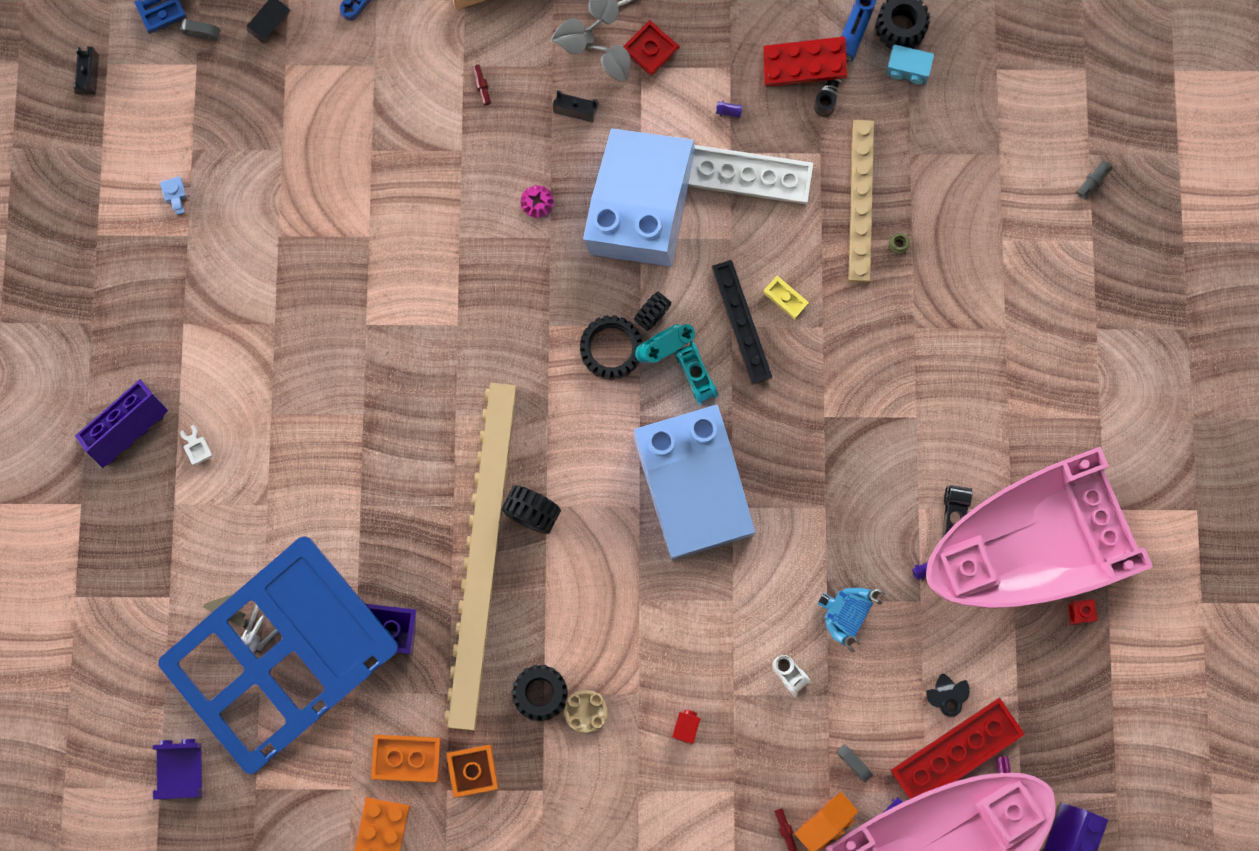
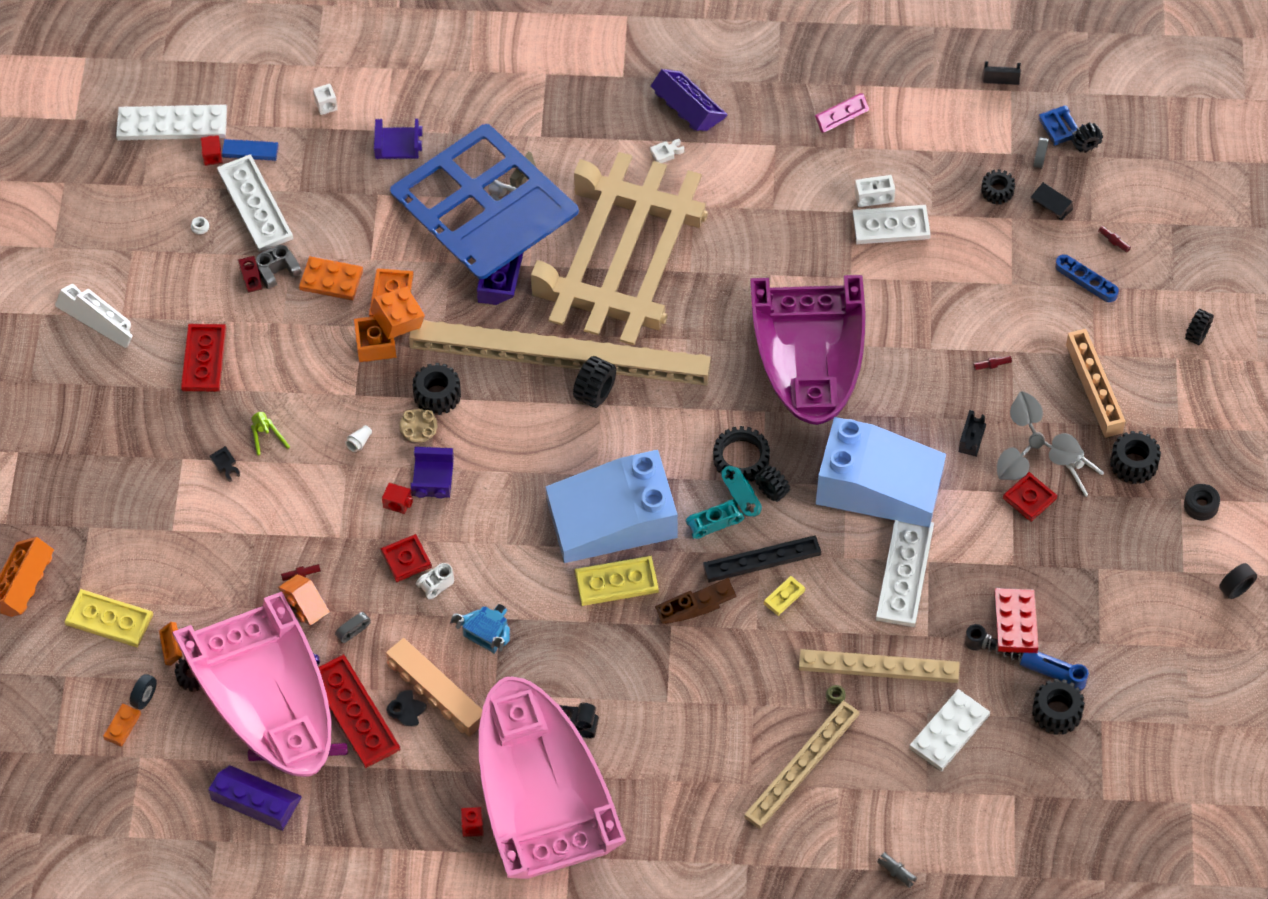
camera: 95 degrees right, 20 degrees down
light blue plate [160,176,187,215] -> none
dark pink gear [520,184,554,218] -> none
dark purple pin [716,100,742,118] -> none
medium azure brick [886,44,934,85] -> none
none -> white cone [345,425,372,452]
none -> orange brick [370,286,425,339]
none -> red plate [380,534,432,582]
none -> light nougat brick [386,638,482,737]
none -> dark purple panel [411,447,454,499]
none -> tan fence [531,152,708,345]
none -> light yellow tile [575,556,659,606]
none -> reddish brown slope [655,578,737,624]
none -> tan plate [744,700,859,830]
none -> magenta piece [750,275,866,425]
none -> plate [815,93,869,133]
none -> white plate [852,205,930,244]
none -> white brick [854,175,895,207]
none -> white plate [909,689,990,772]
none -> black tyre [981,169,1015,205]

